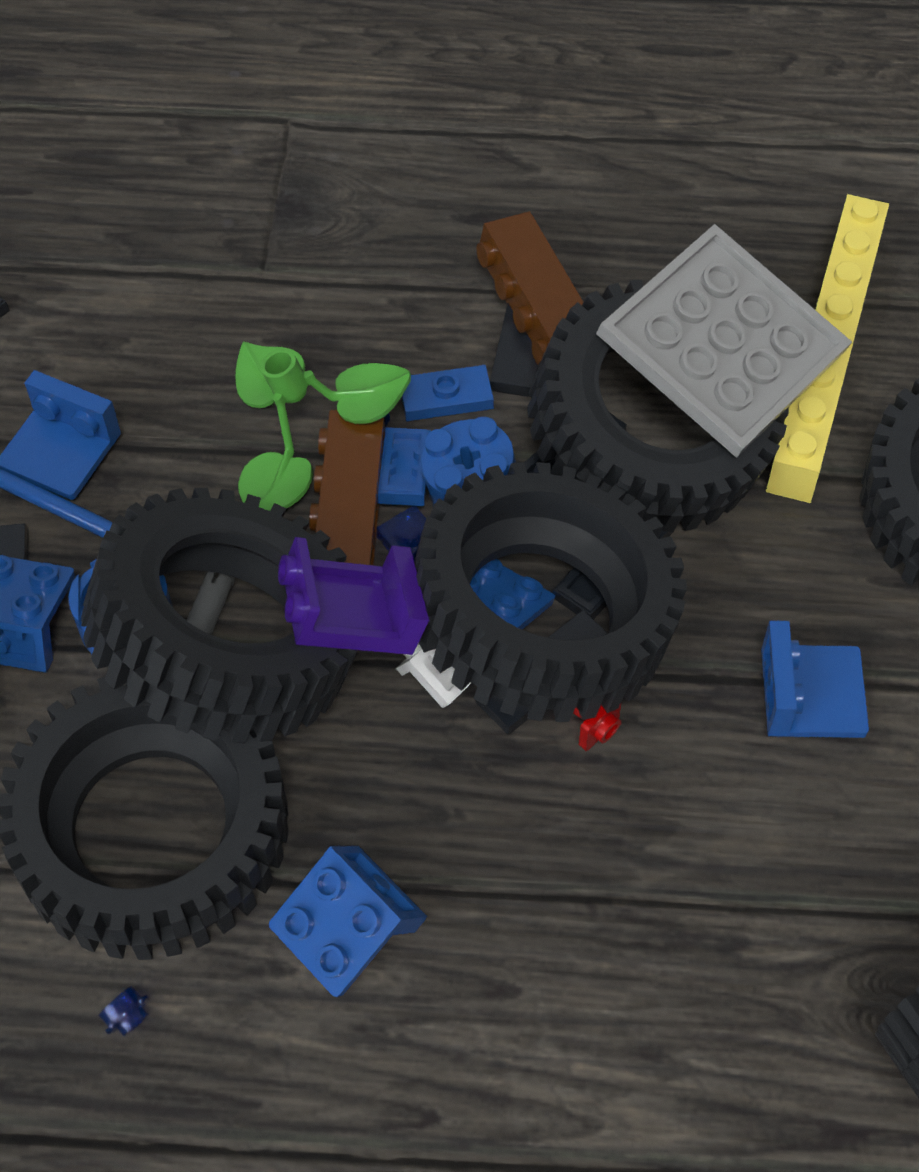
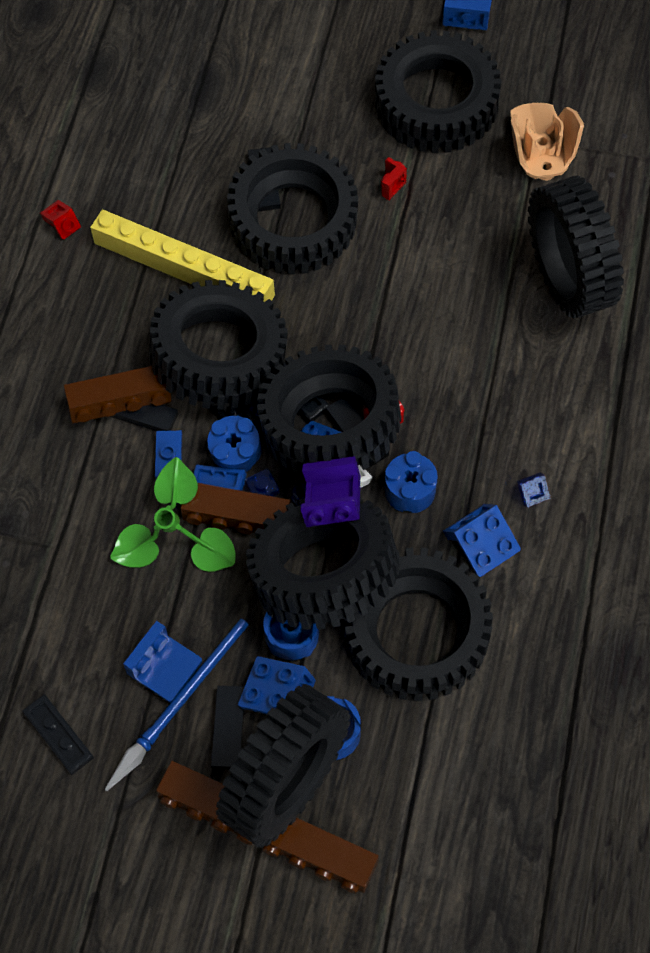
camera: 80 degrees left, 5 degrees up
clear blue plate [98,986,149,1037] -> none
light grey plate [596,224,852,458] -> none
blue bracket [761,621,869,738] -> none
none -> red bracket [40,200,81,239]
none -> blue brick [385,451,438,513]
none -> clear blue plate [517,472,550,507]

